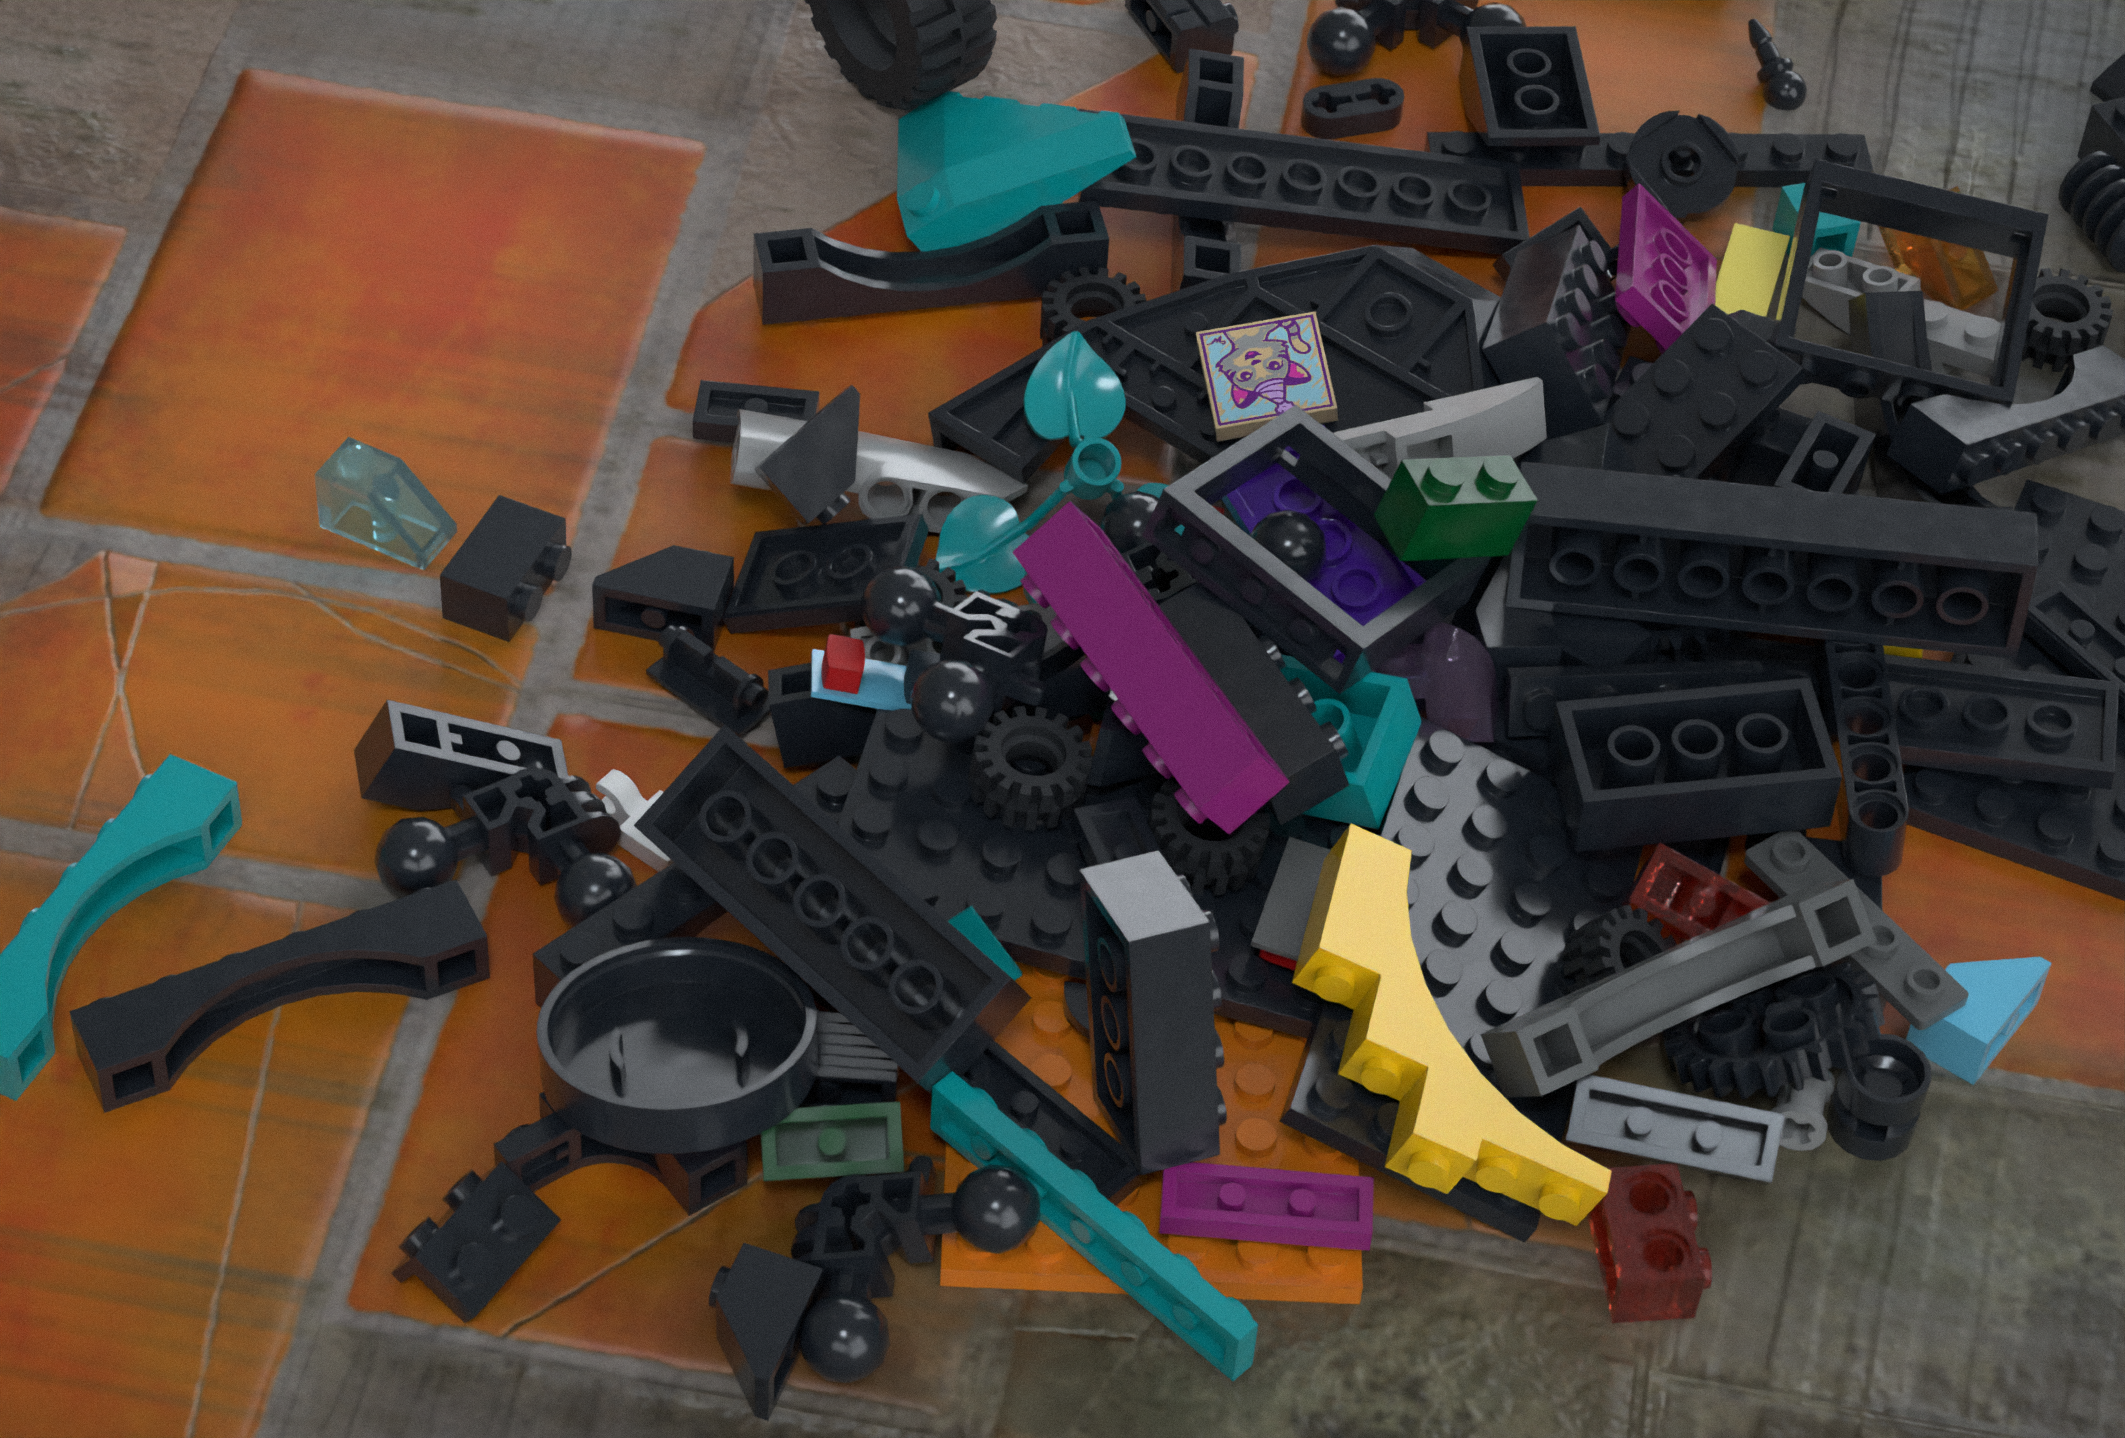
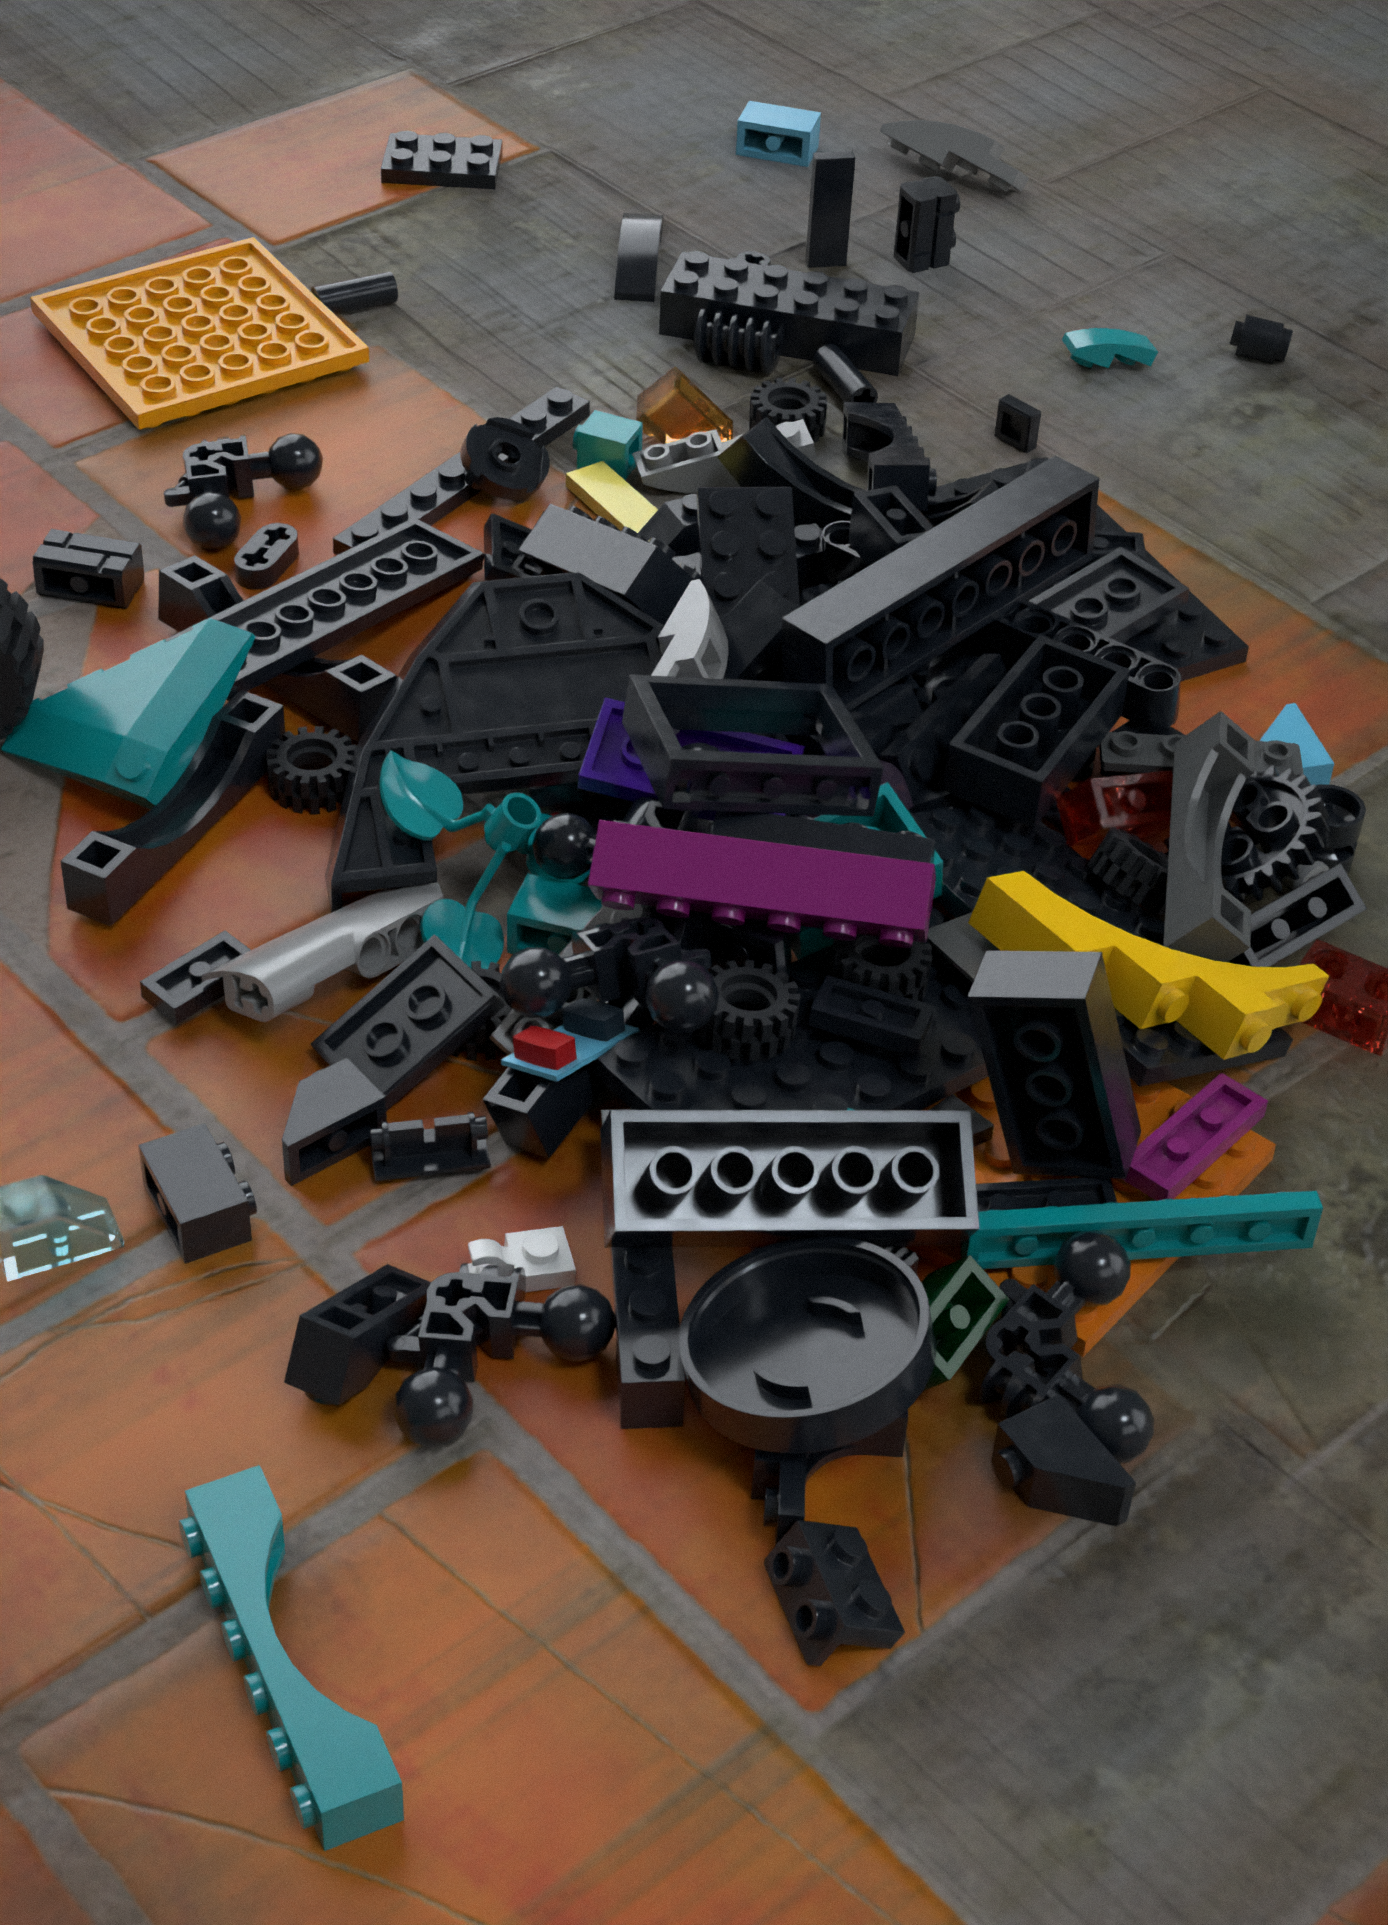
camera: 50 degrees left, 5 degrees down
black arch [70,879,490,1113] -> none
black slope [754,385,860,525] -> none
tile [1196,312,1338,441] -> none
dark green brick [1374,455,1538,561] -> none
black slope [1459,26,1601,146] -> none
magenta plate [1615,183,1717,354] -> none
black bar [1748,18,1807,111] -> none
black window [1770,159,2049,410] -> none

